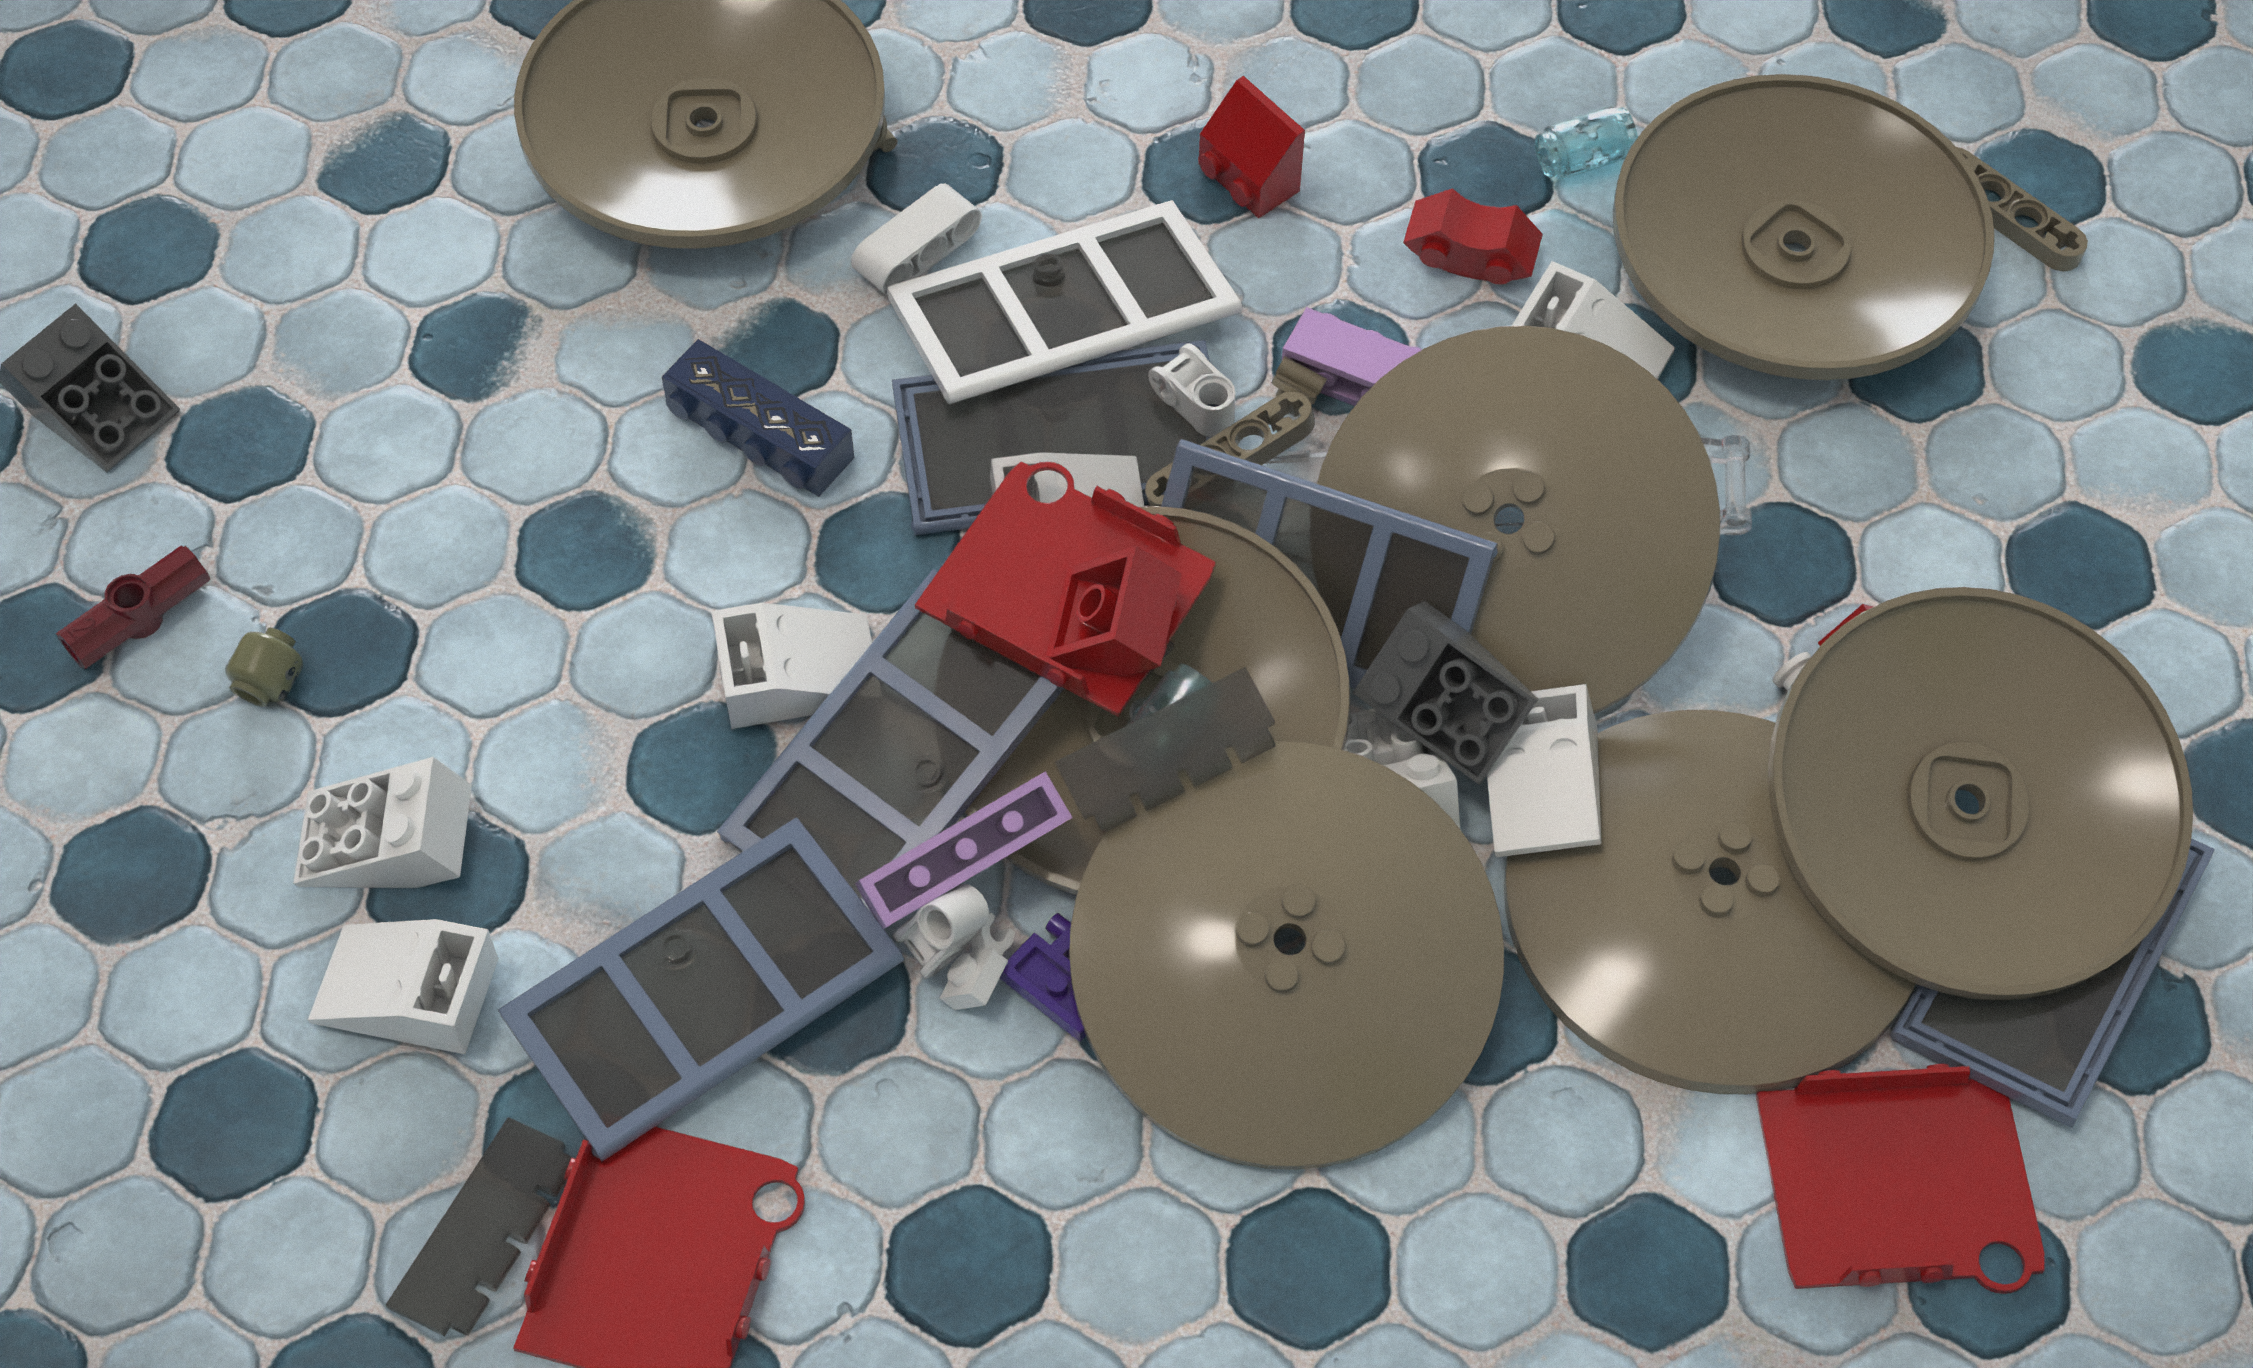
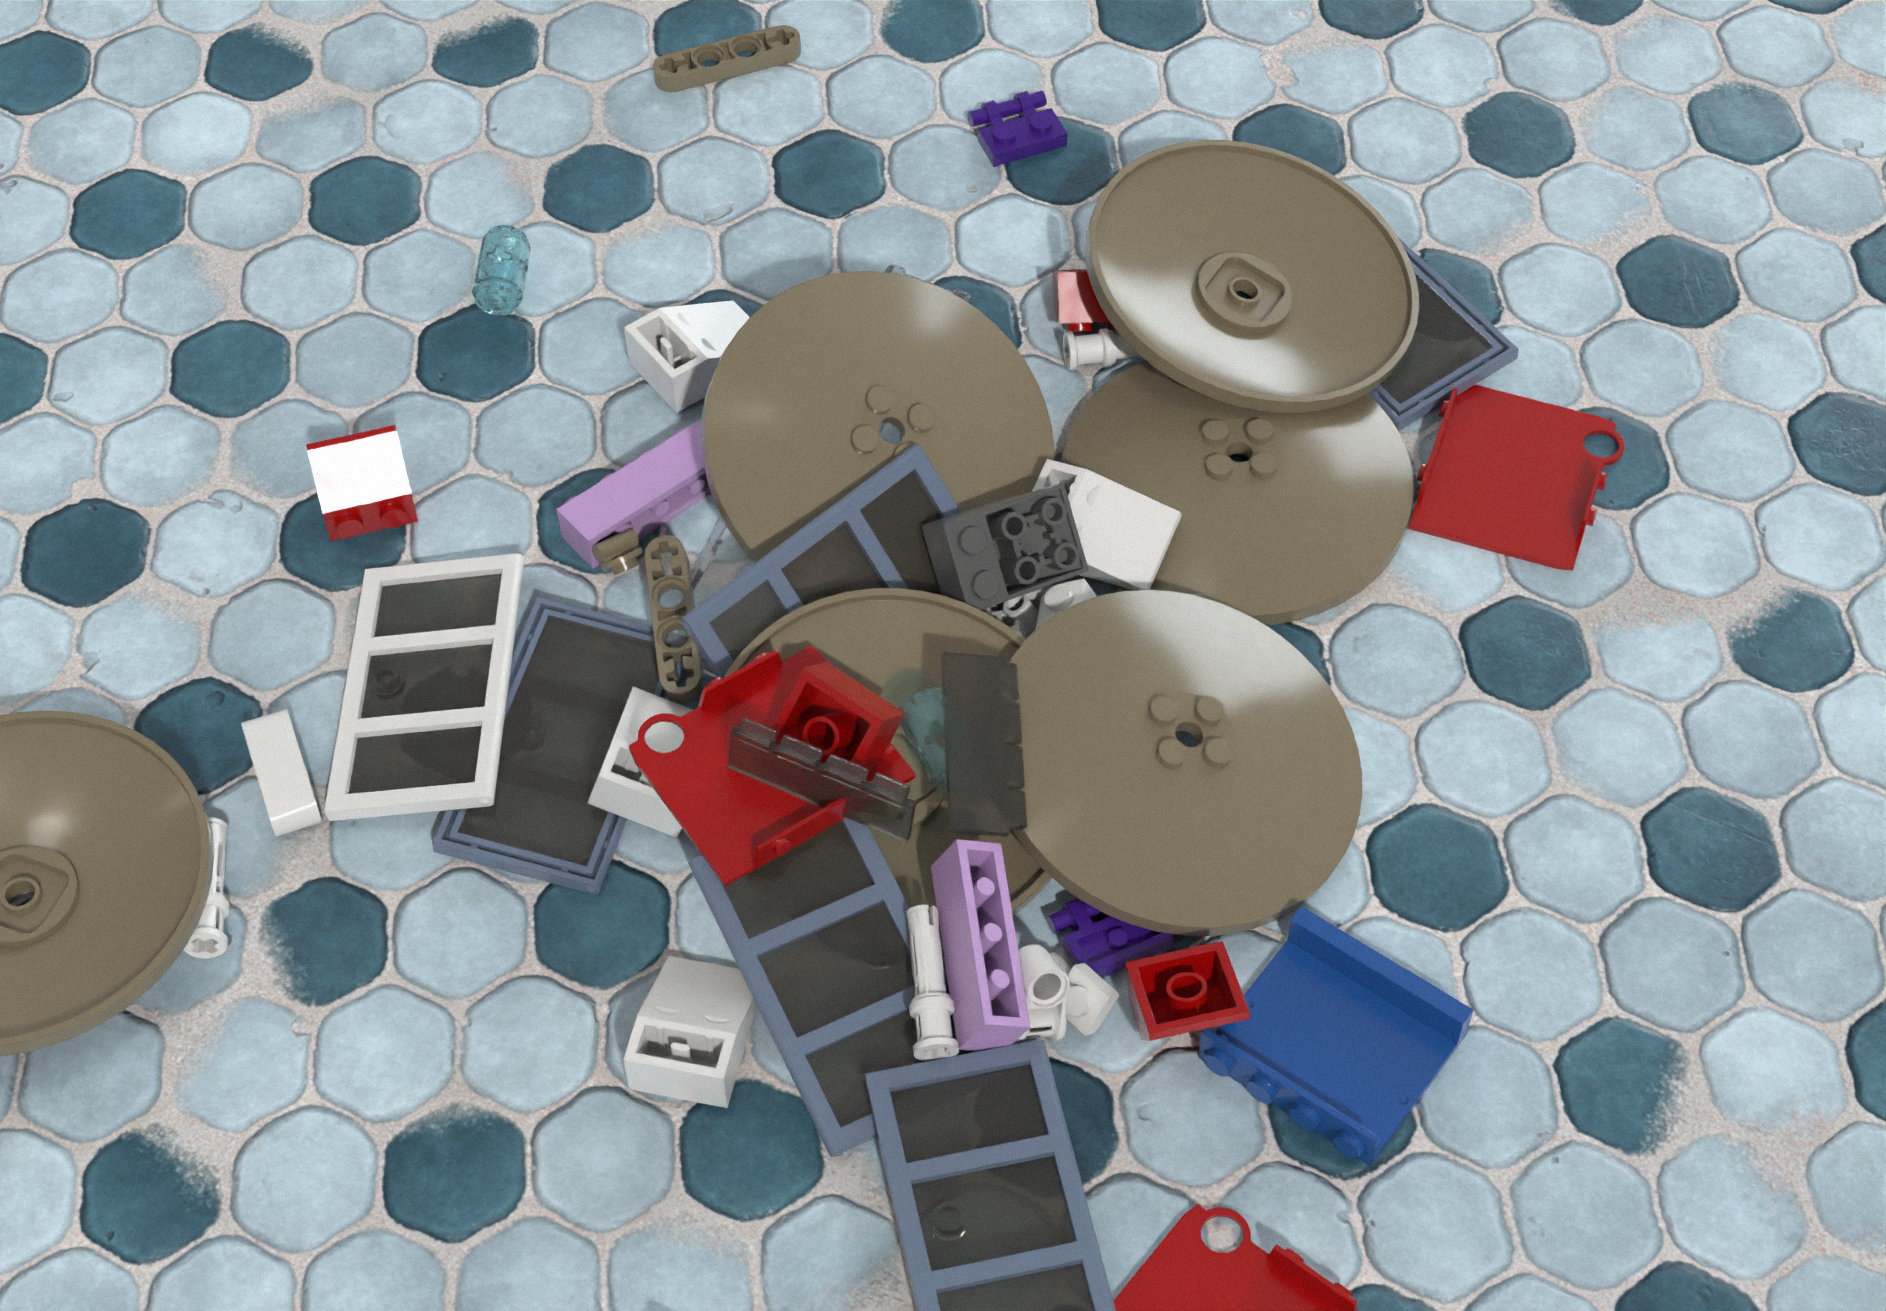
camera: 65 degrees left, 5 degrees down
dark blue brick [662,339,855,497] -> none
white piece [1148,343,1235,437] -> none
red brick [1403,188,1543,285] -> none
dark tan dish [1613,74,1995,380] -> none
none -> white pin [183,818,230,959]
none -> clear smoke windscreen [727,717,916,843]
none -> white pin [906,905,959,1061]
none -> dark purple plate [967,90,1068,167]
none -> red slope [1125,941,1250,1041]
none -> blue panel [1198,906,1473,1166]

